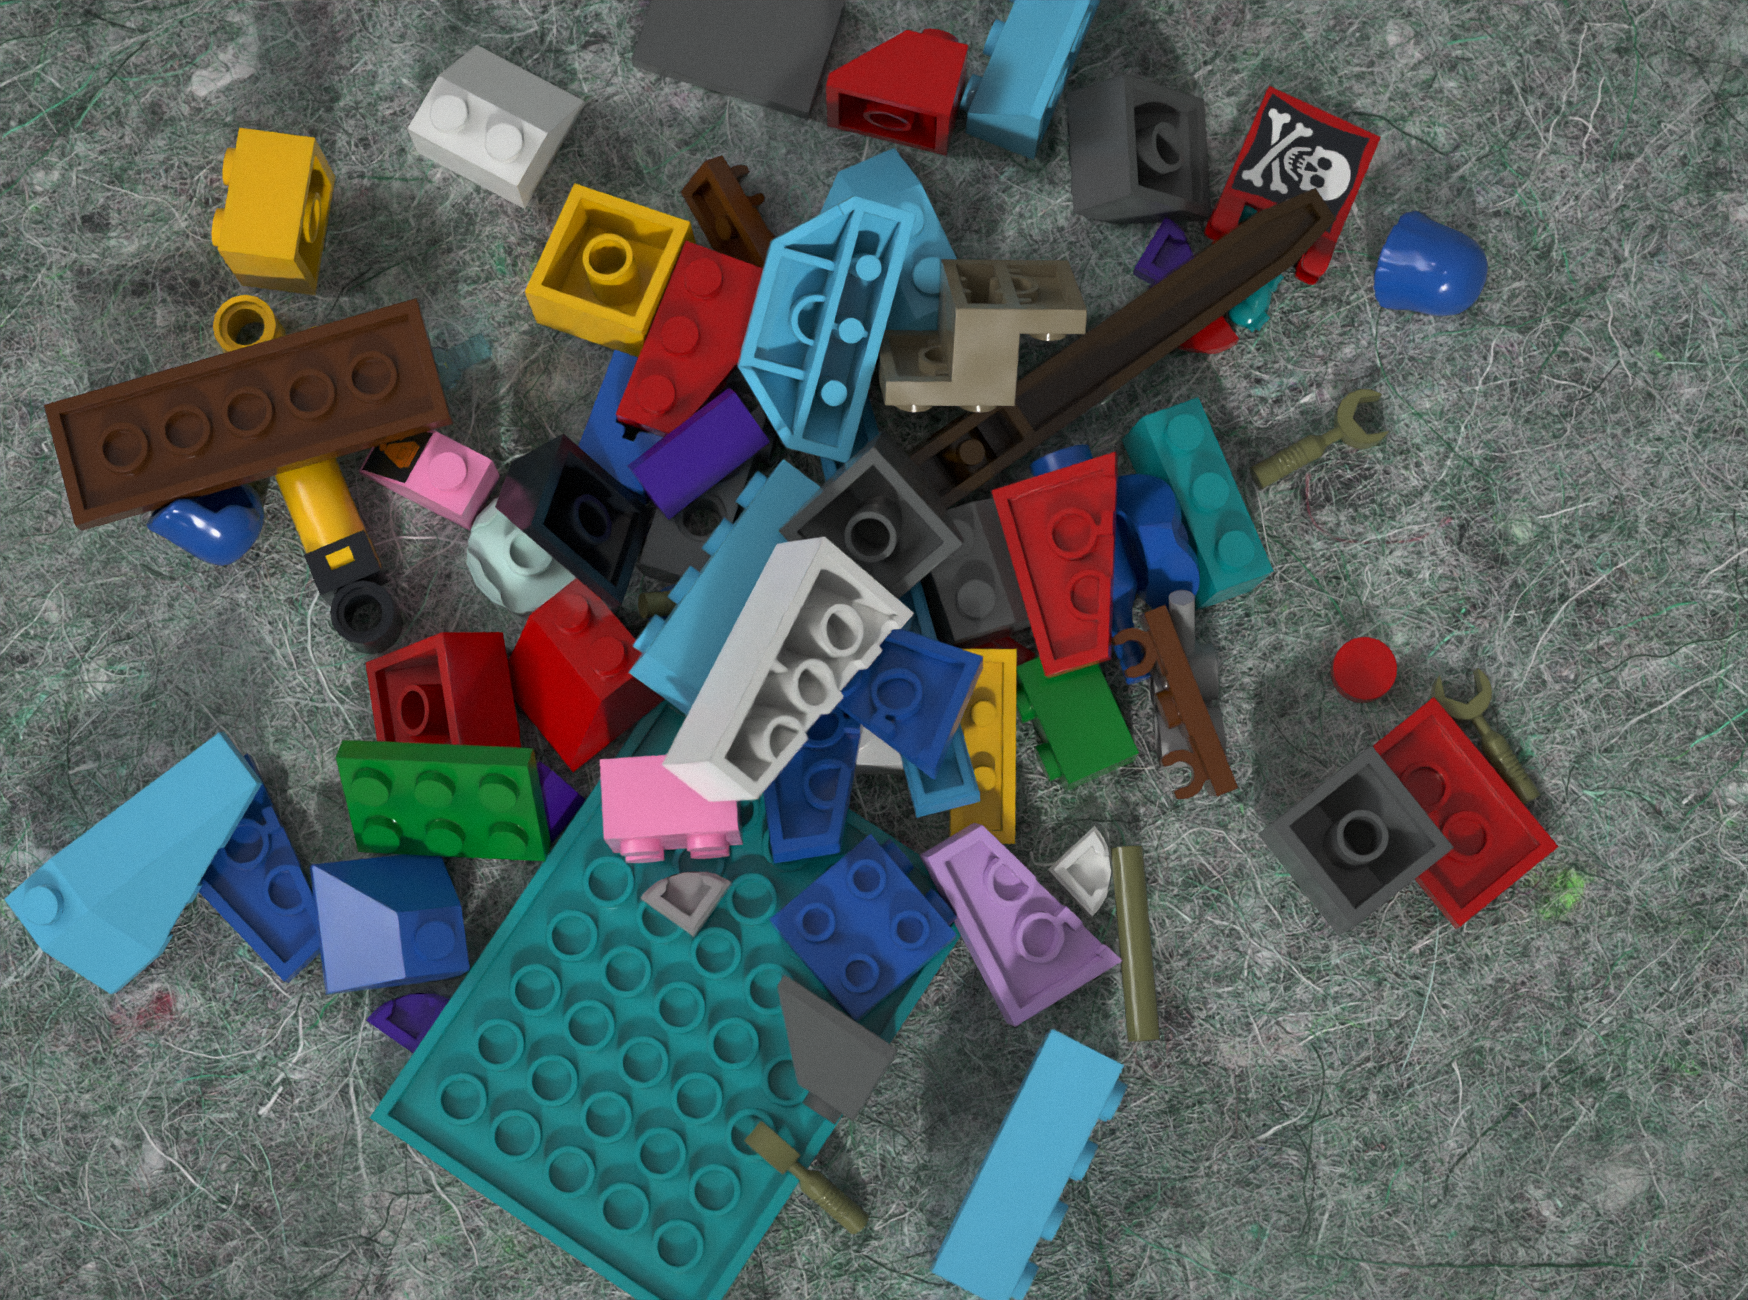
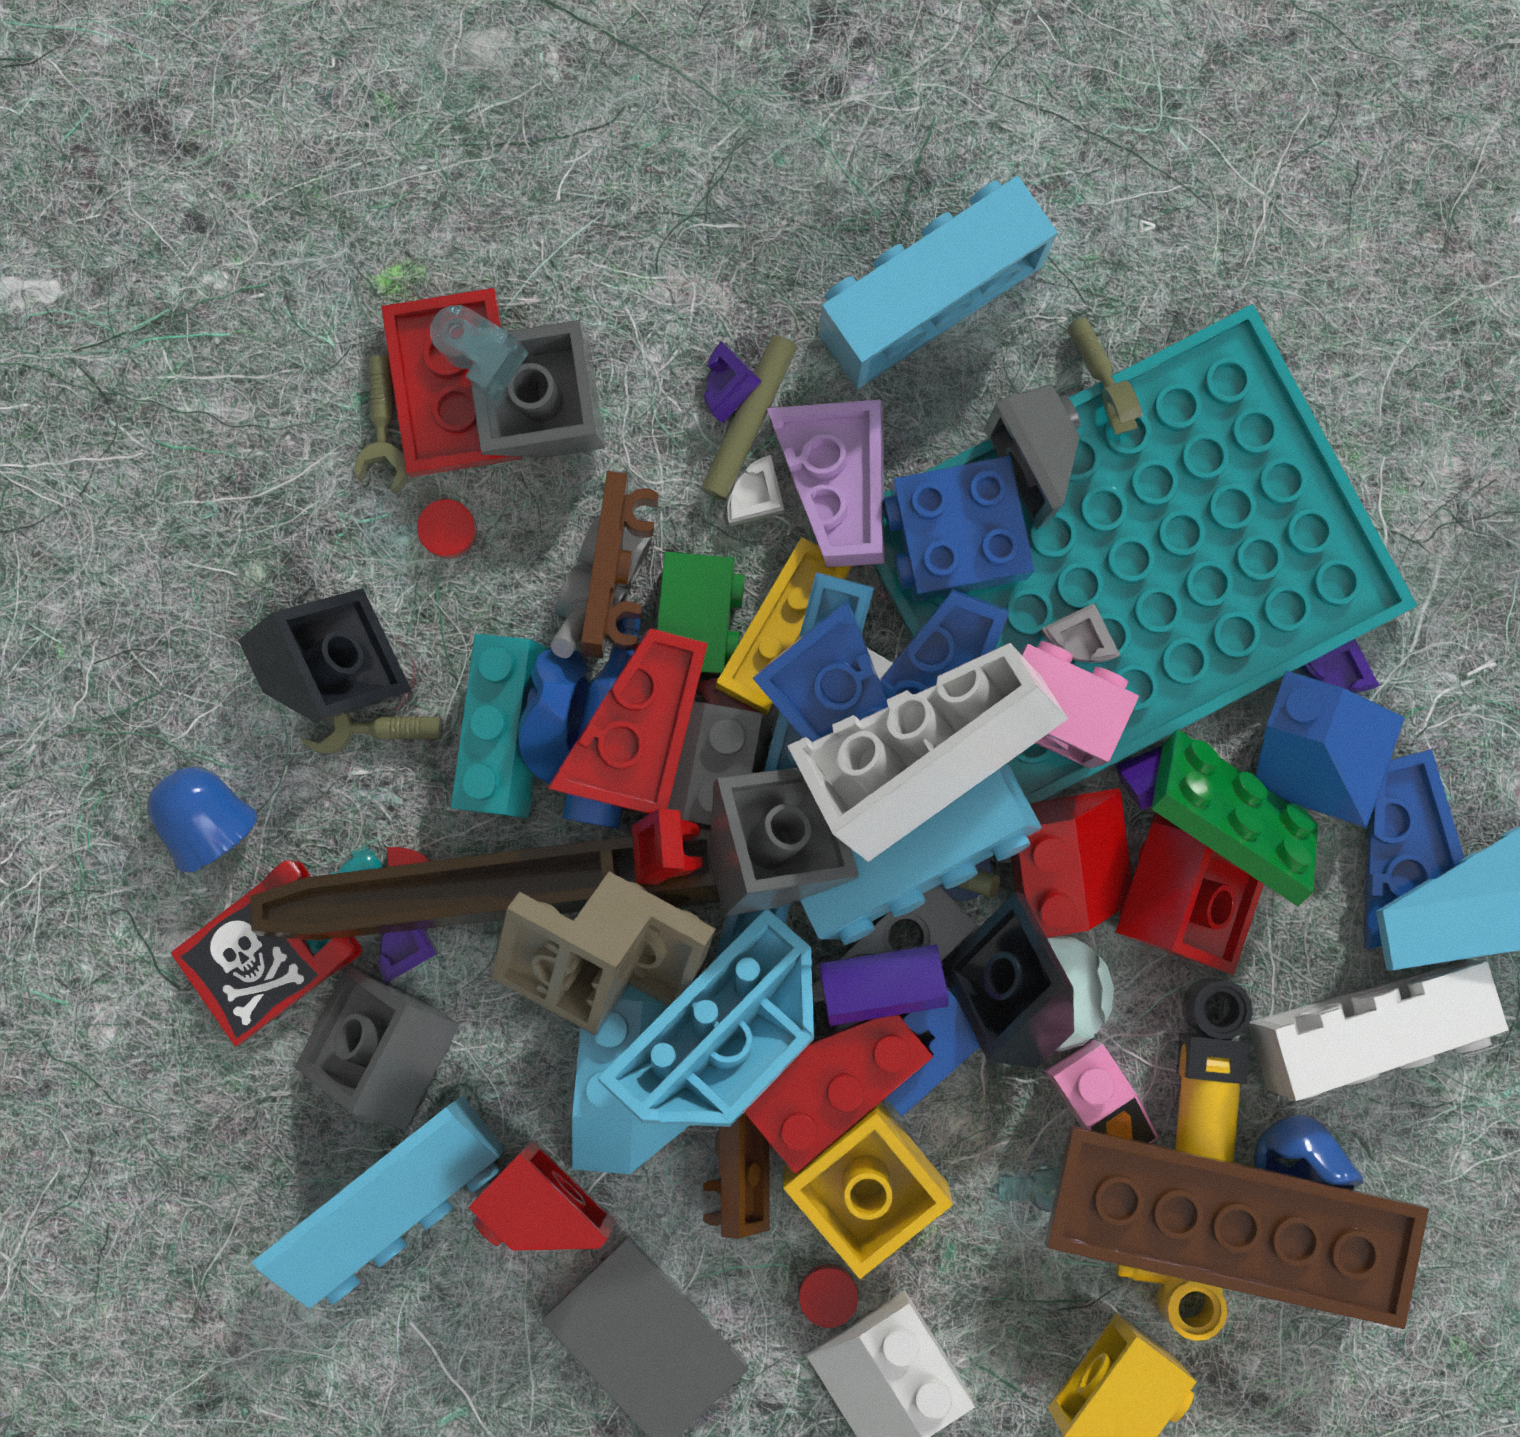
camera: 150 degrees left, 5 degrees up
none -> black slope [238,588,411,723]
none -> clear light blue leg [430,305,529,402]
none -> red tile [632,809,702,885]
none -> dark purple tile [704,341,762,423]
none -> red tile [799,1264,858,1328]
none -> white wedge [1248,959,1509,1101]

